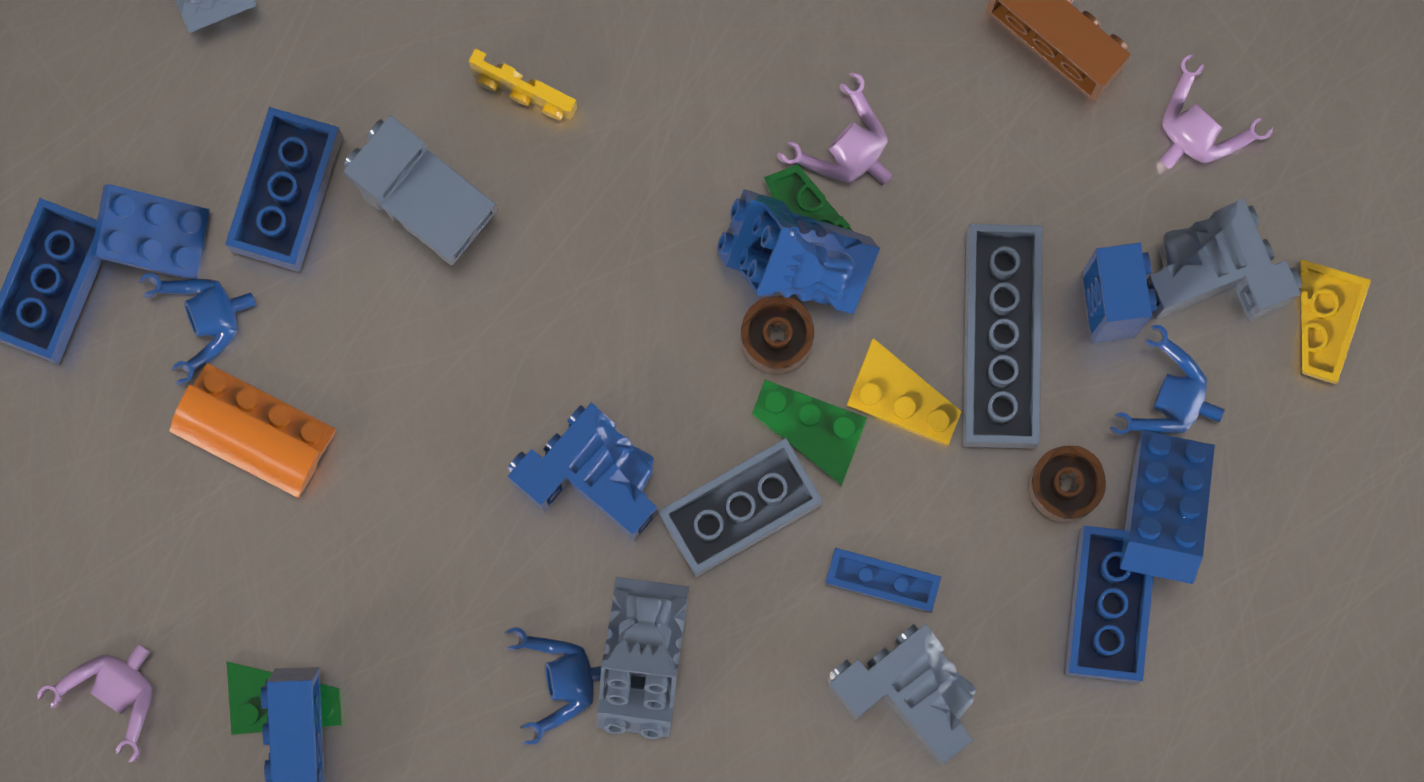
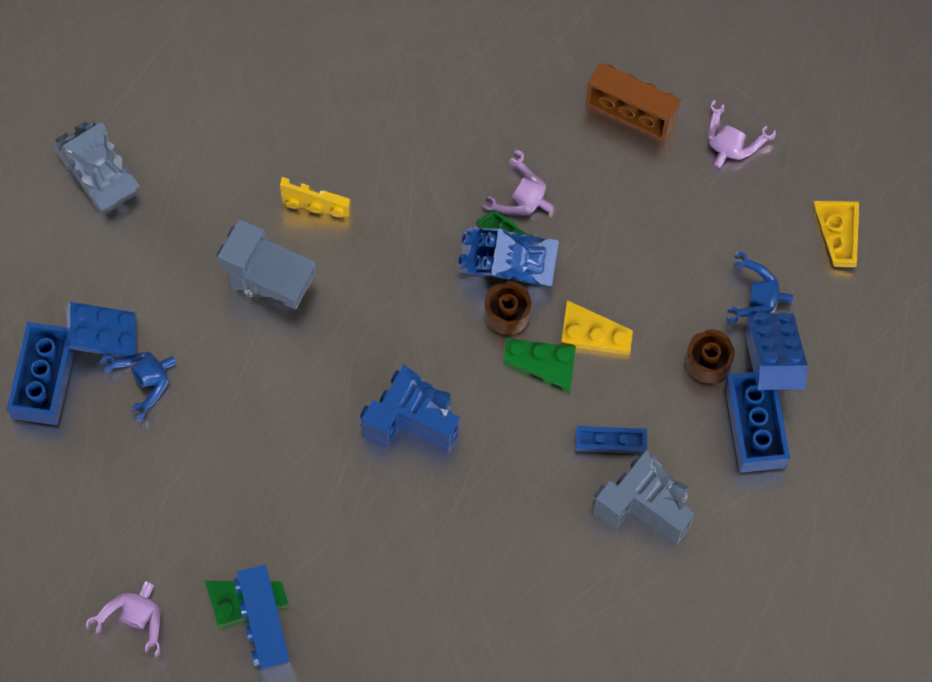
camera: 15 degrees left, 15 degrees down
orange brick [170,363,336,498] -> none
blue brick [225,107,343,272] -> none
blue piece [504,627,601,745] -> none
sand blue brick [596,577,689,739] -> none
sand blue brick [658,438,823,578] -> none
sand blue brick [963,224,1043,449] -> none
blue brick [1081,243,1157,344] -> none
sand blue brick [1146,198,1302,321] -> none

